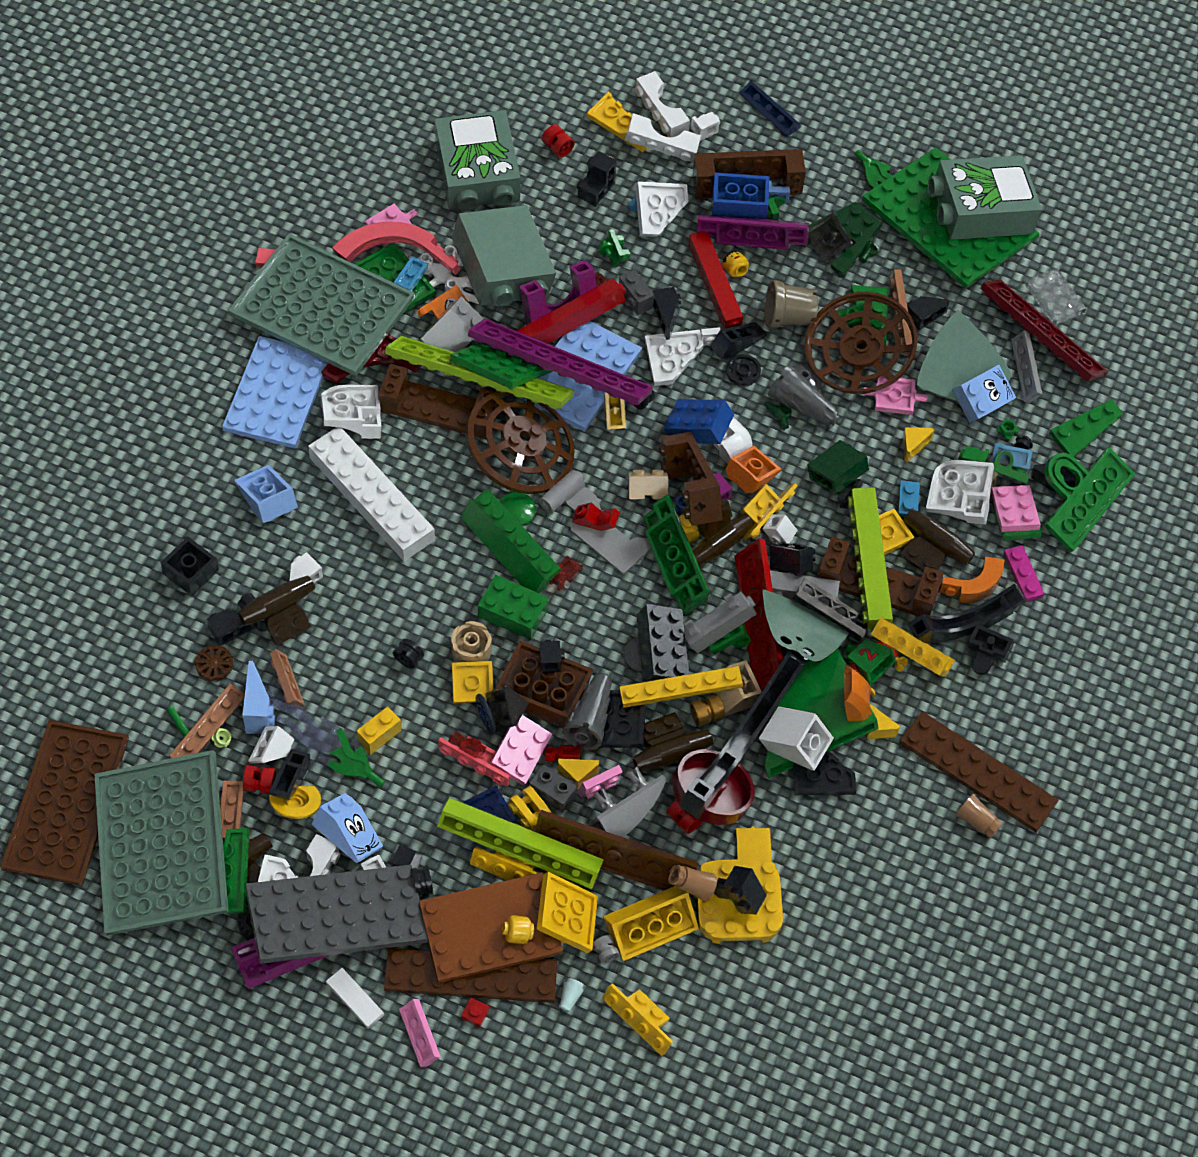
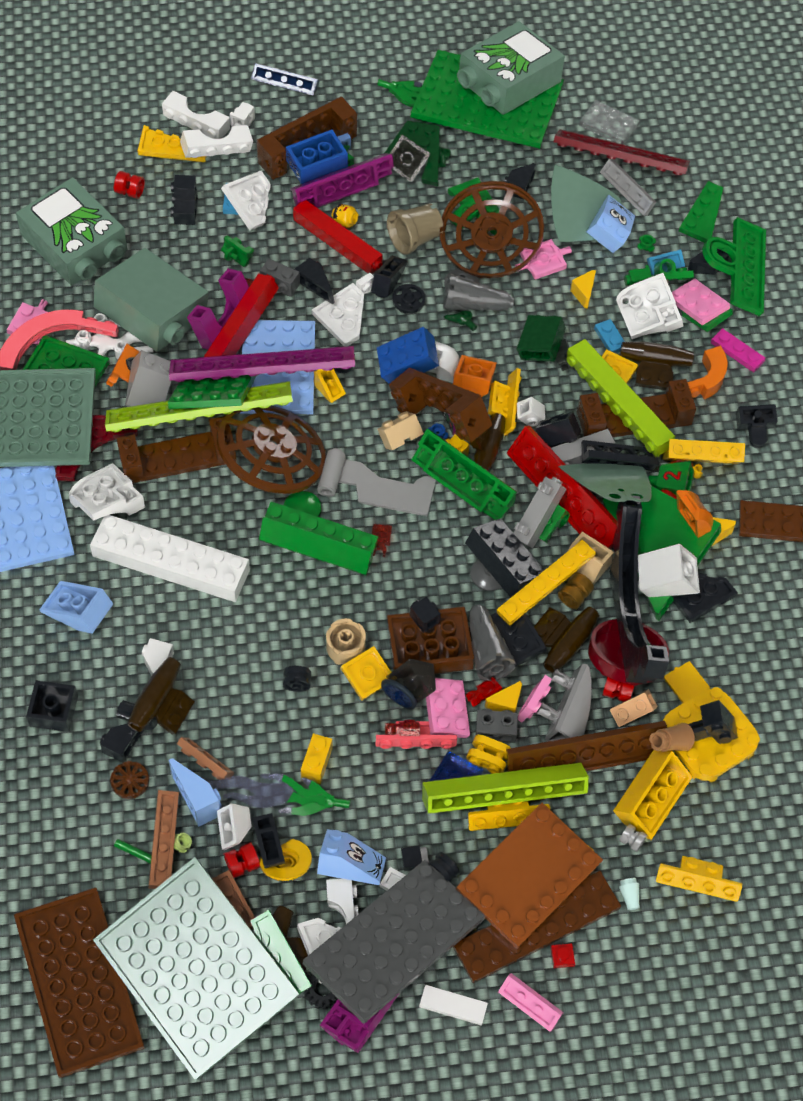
camera: 30 degrees left, 0 degrees up
dark azure plate [393,256,428,291] -> none
green brick [478,575,549,640] -> none
yellow head [502,915,534,944] -> none
yellow plate [537,872,598,953] -> none
red slope [572,502,620,531] -> none
nougat plate [889,269,912,356] -> none
black arch [907,583,1026,643] -> none
black plate [1015,436,1033,450] -> none
none -> light nougat bracket [610,689,658,727]

